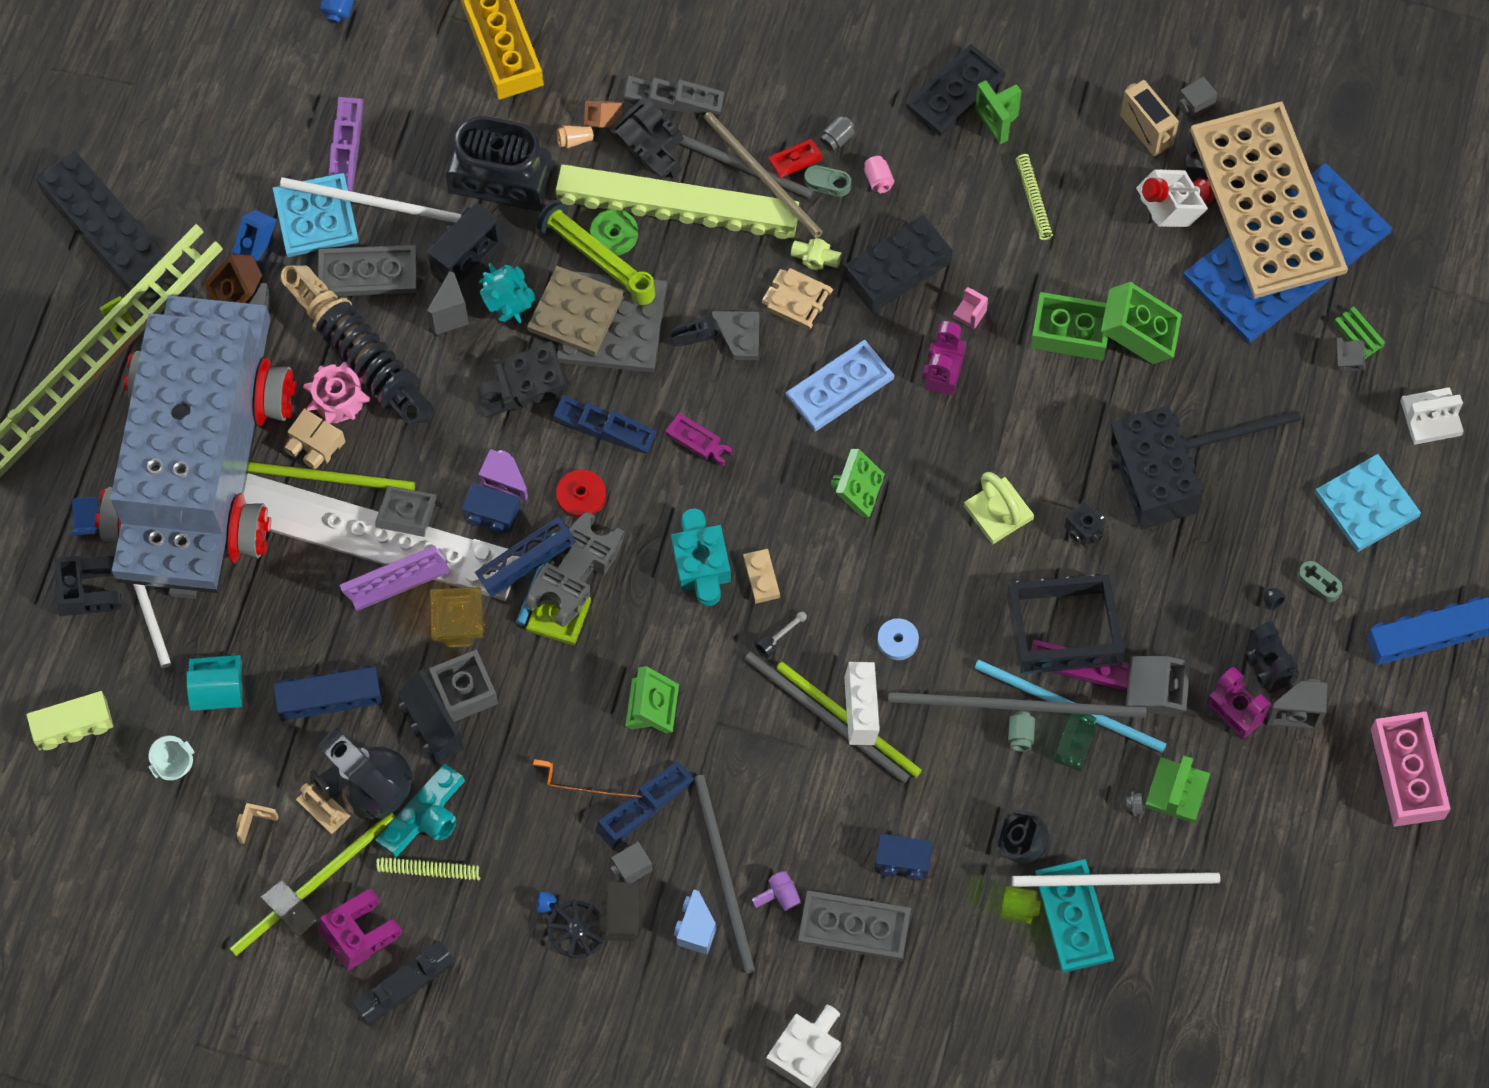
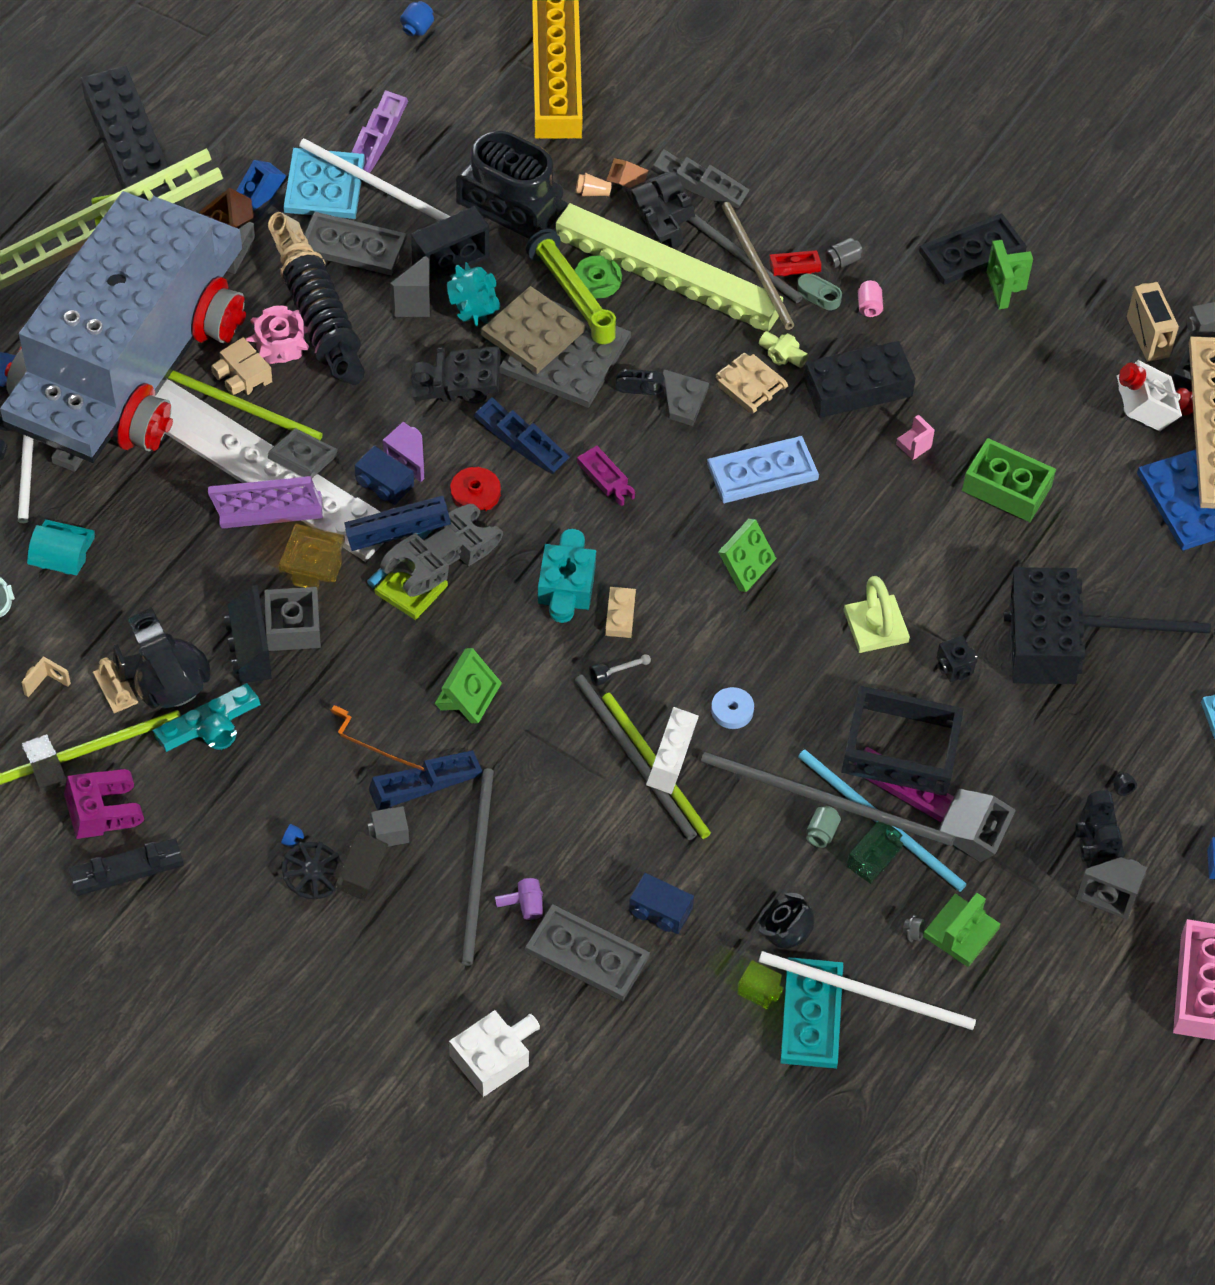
camera: 15 degrees right, 10 degrees down
dark blue brick [274,666,383,721] -> none
yellowish green piece [377,857,481,881] -> none
light blue slope [674,890,716,955] -> none
magenta brick [922,321,966,396] -> none
yellowish green piece [1016,154,1053,240] -> none
bright green brick [1101,282,1182,364] -> none
magenta brick [1207,667,1271,740] -> none
sand green beam [1298,561,1343,602] -> none

